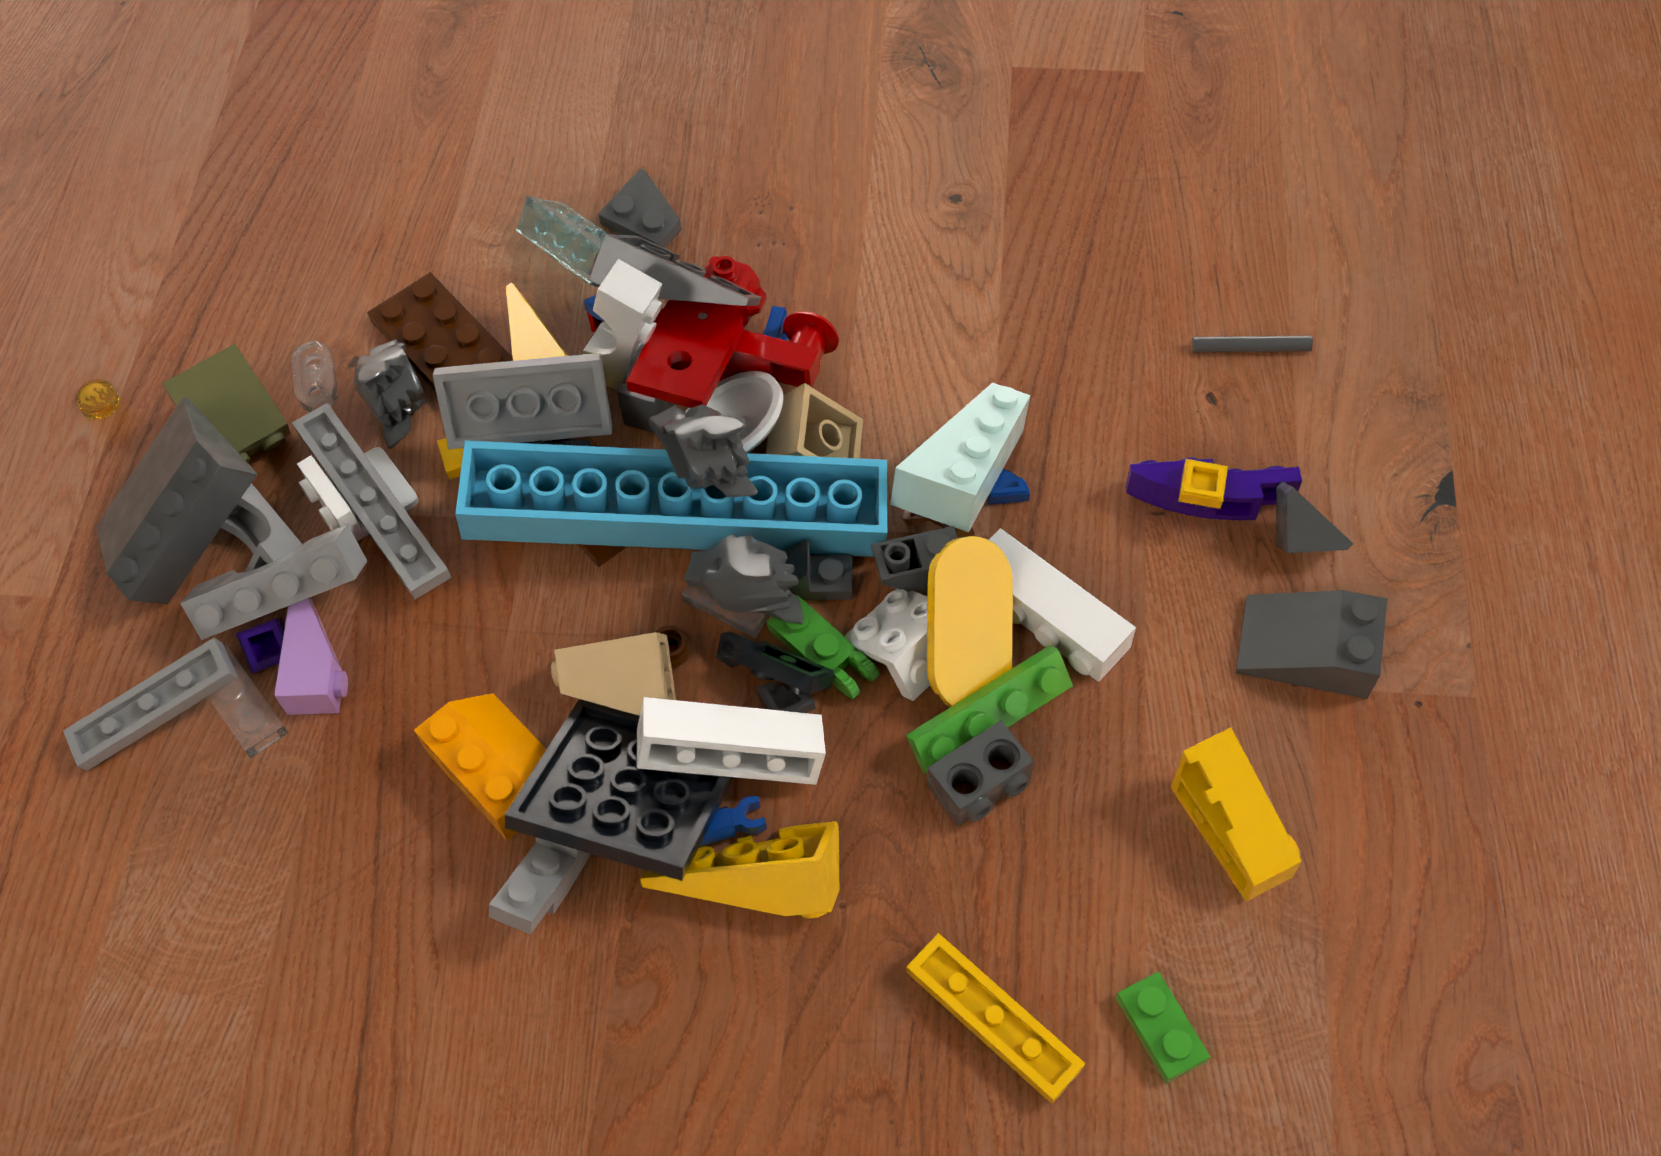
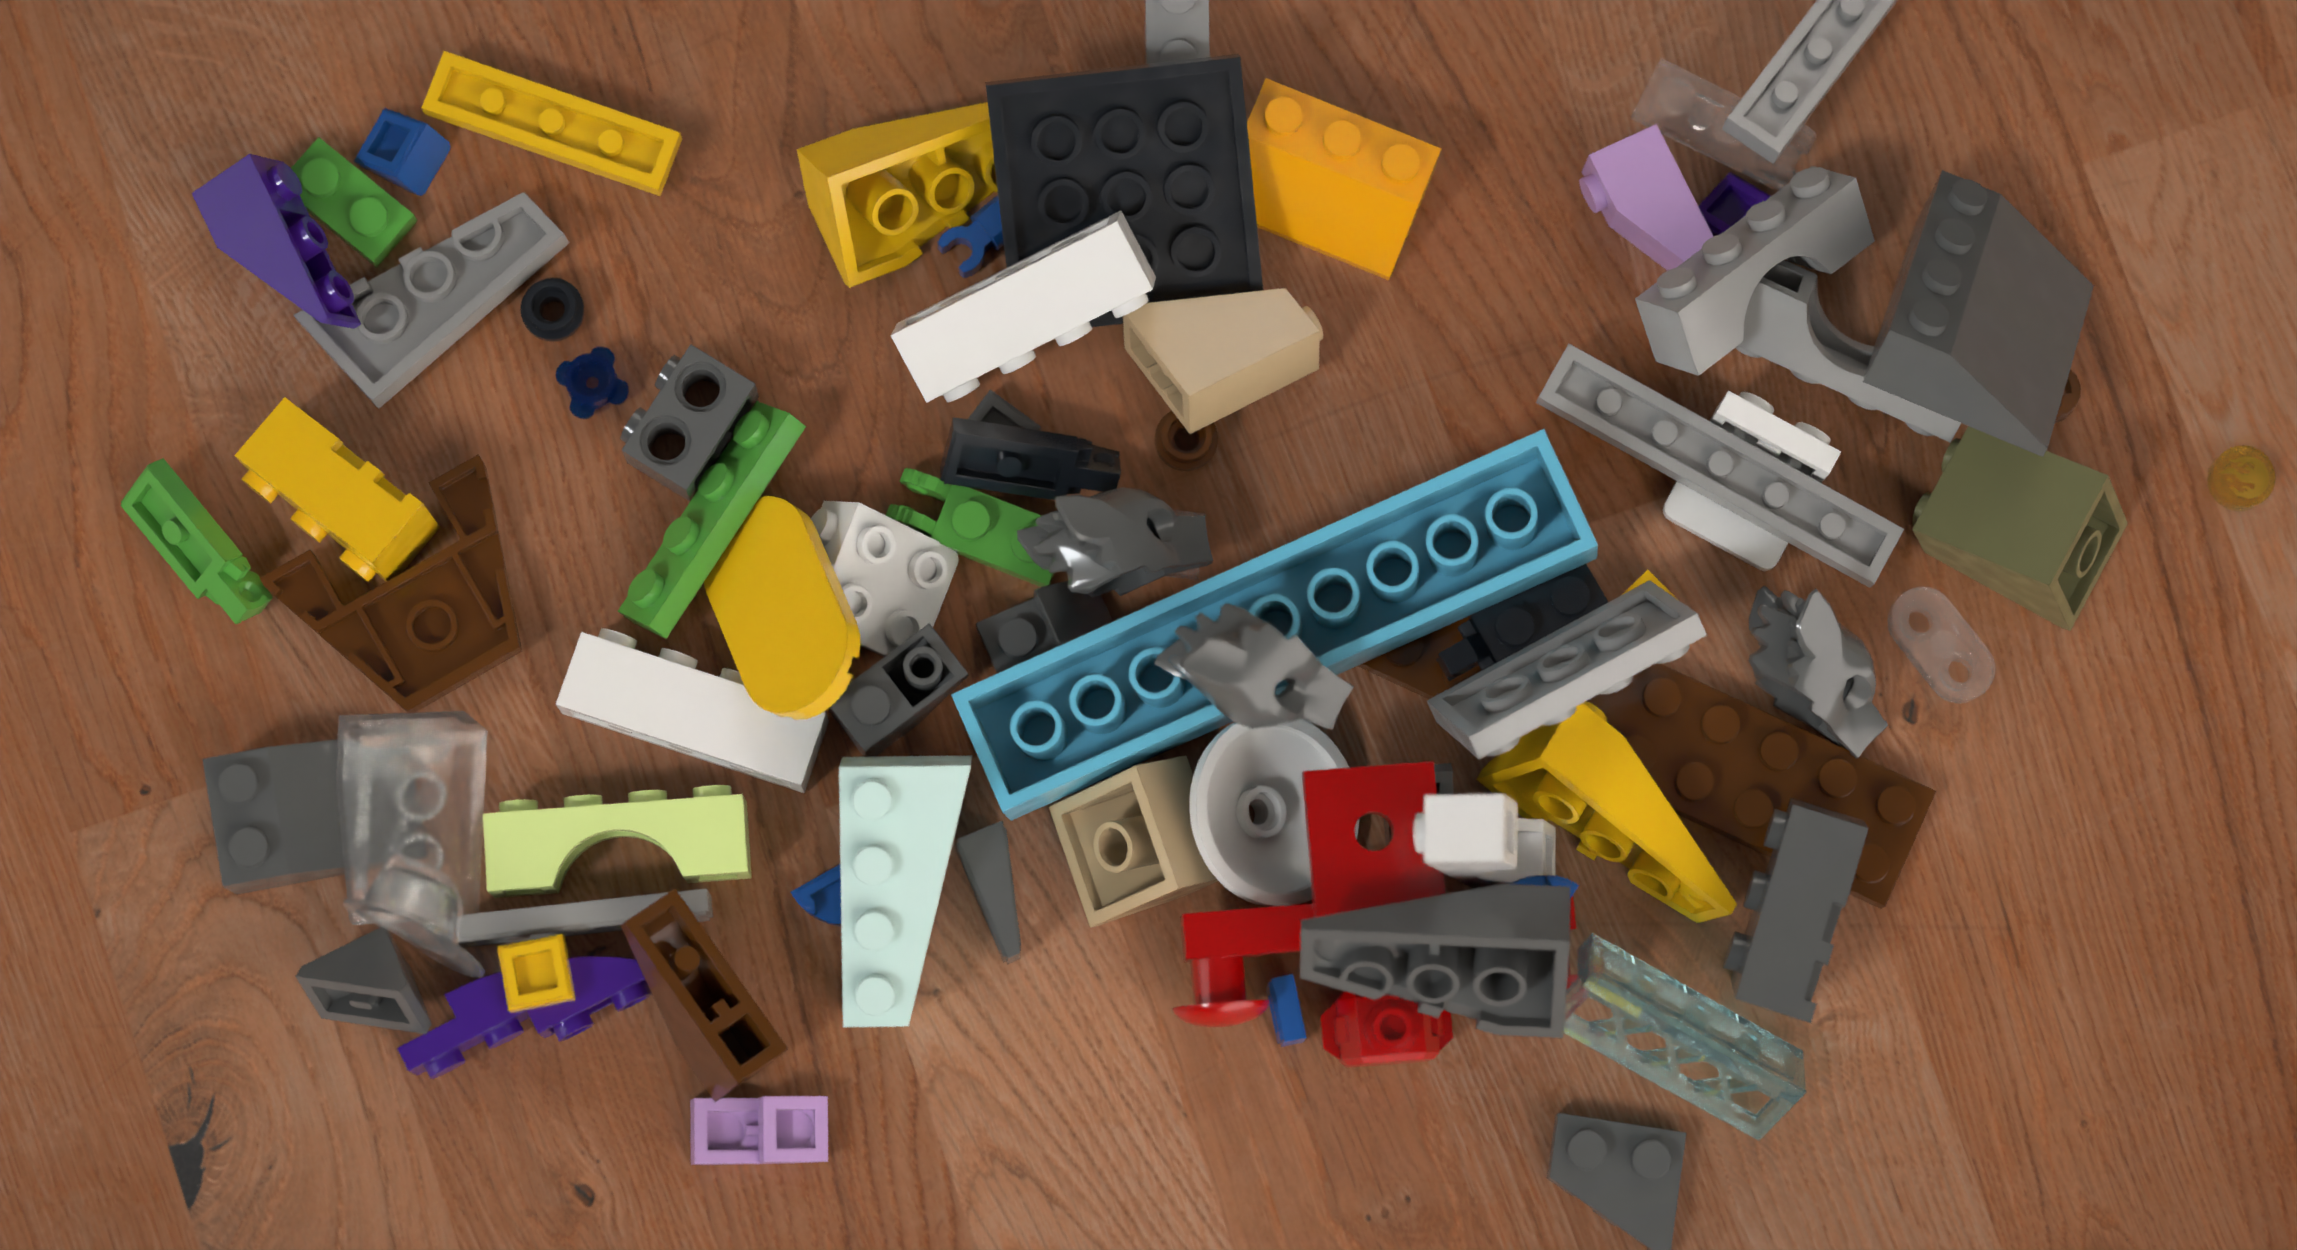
camera: 145 degrees right, 20 degrees up
none -> bright green hinge [120,458,273,624]
none -> dark purple slope [192,154,361,329]
none -> reddish brown wing [260,454,522,715]
none -> light grey wing [293,192,569,409]
none -> clear slope [336,711,488,925]
none -> clear piece [342,854,485,978]
none -> blue slope [354,108,451,196]
none -> light grey tile [446,888,713,948]
none -> yellowish green arch [483,785,752,898]
none -> black plate [520,278,585,342]
none -> clear blue plate [556,347,629,419]
none -> reddish brown slope [621,888,788,1102]
none -> lavender slope [690,1096,828,1165]
none -> dark grey slope [956,821,1021,965]
none -> dark grey wedge [1723,797,1869,1023]

